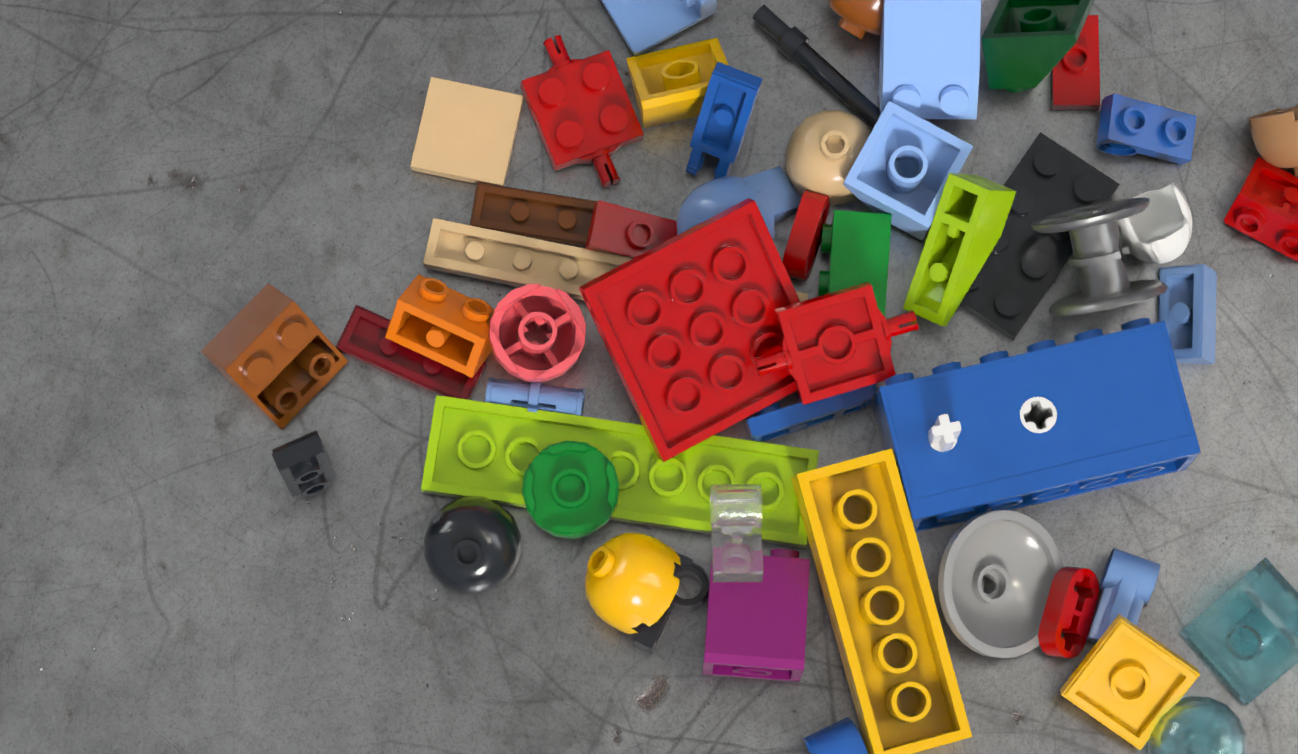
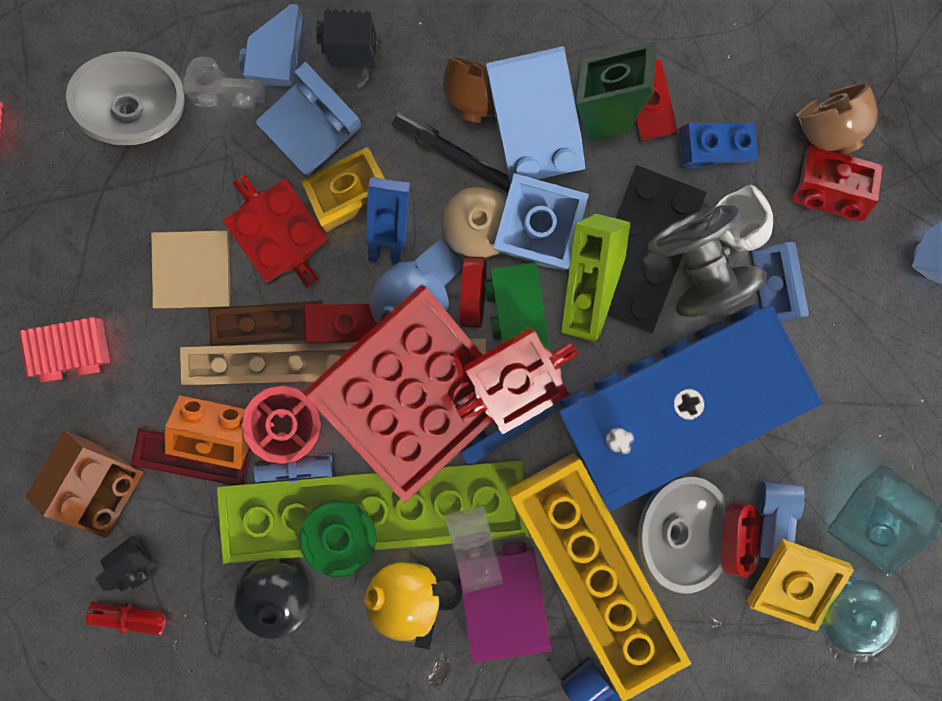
camera: 10 degrees left, 10 degrees up
none -> coral brick [18,317,110,383]
none -> red axle [86,601,166,636]

